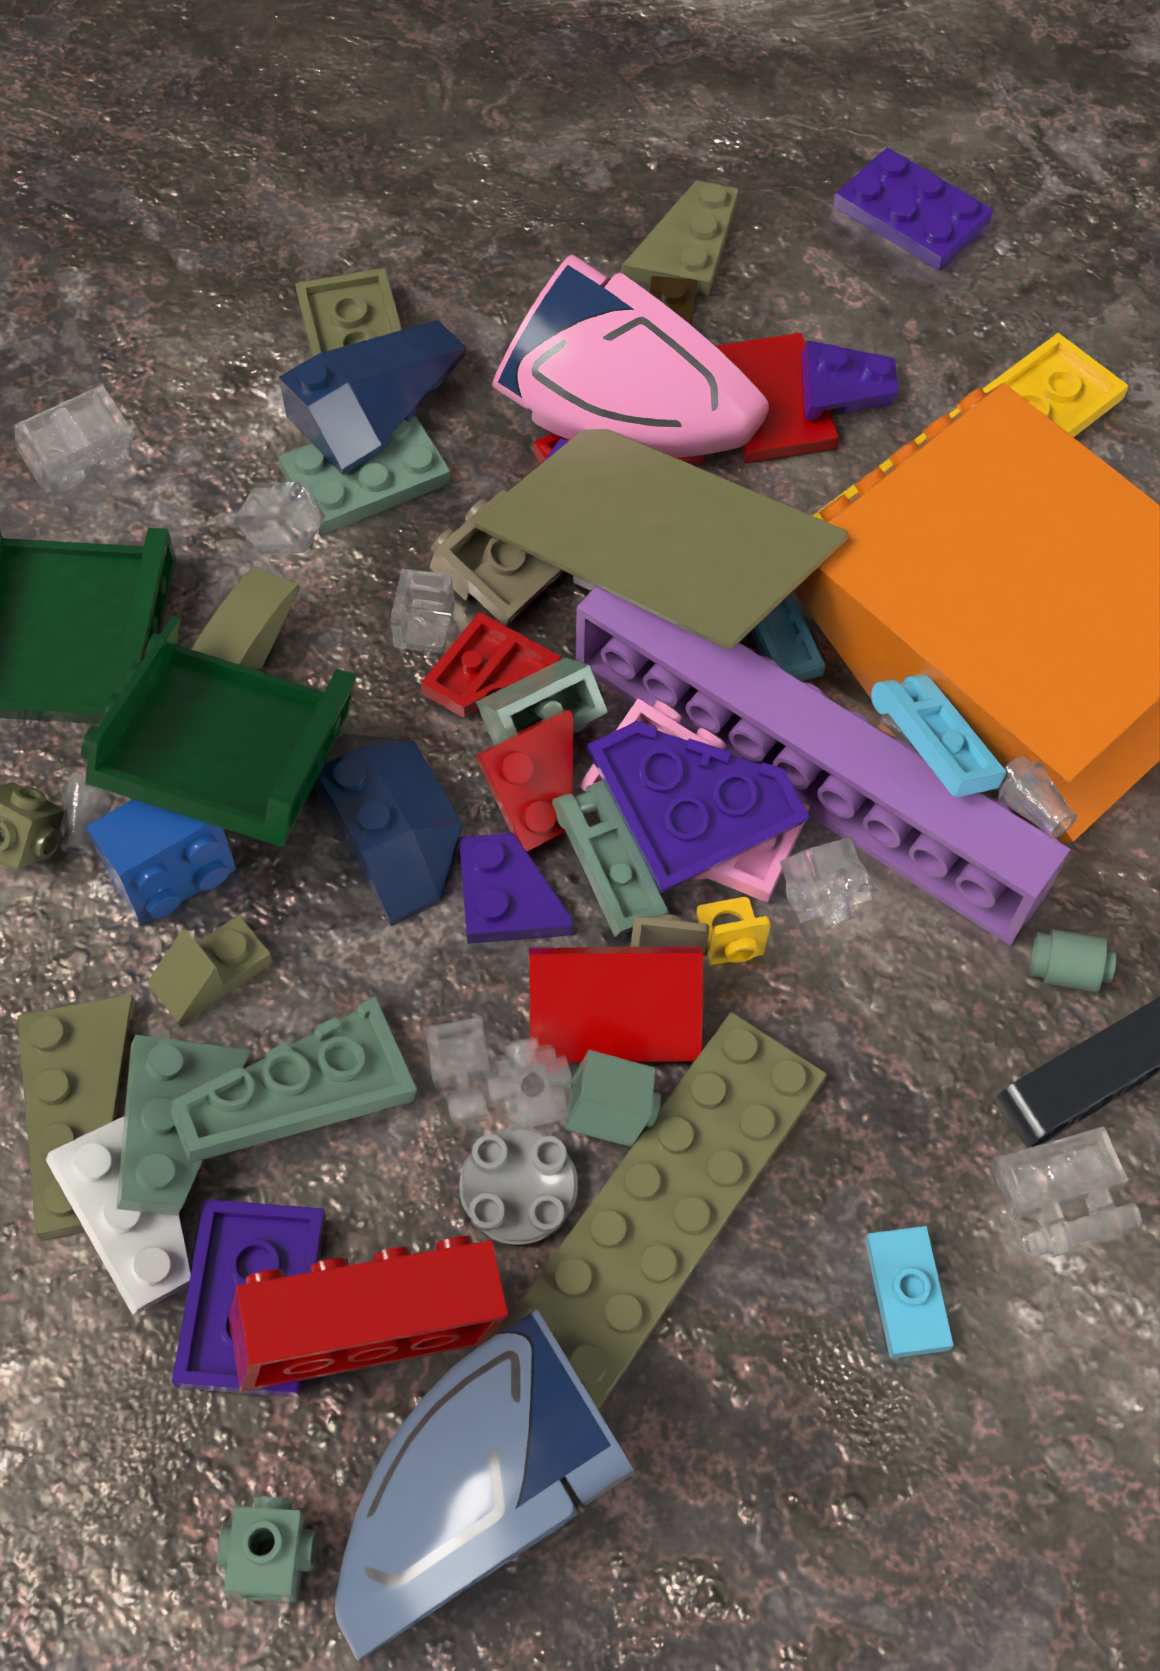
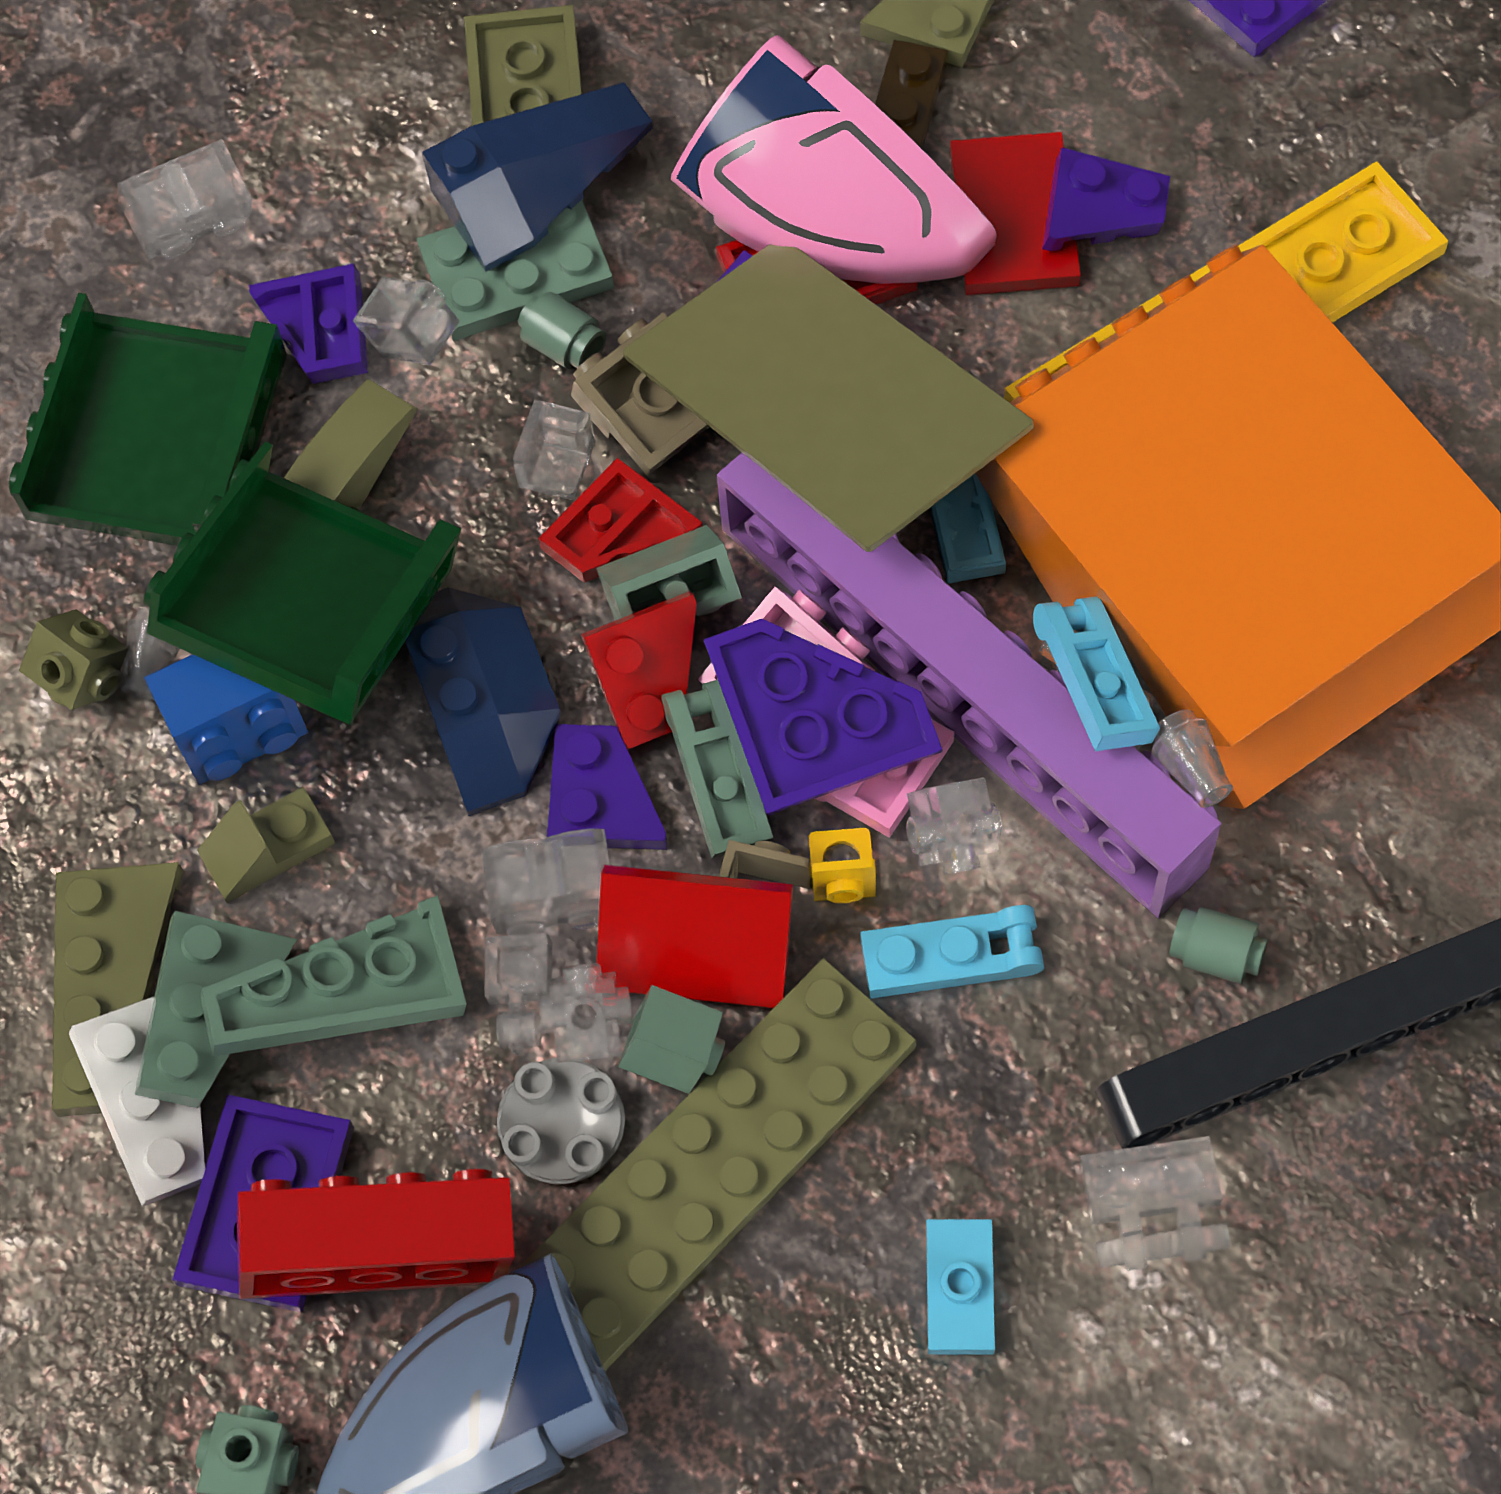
camera: 15 degrees right, 5 degrees up
none -> dark purple wing [249,263,368,384]
none -> clear brick [481,829,612,940]
none -> sand green brick [518,292,607,369]
none -> medium azure plate [860,905,1045,999]

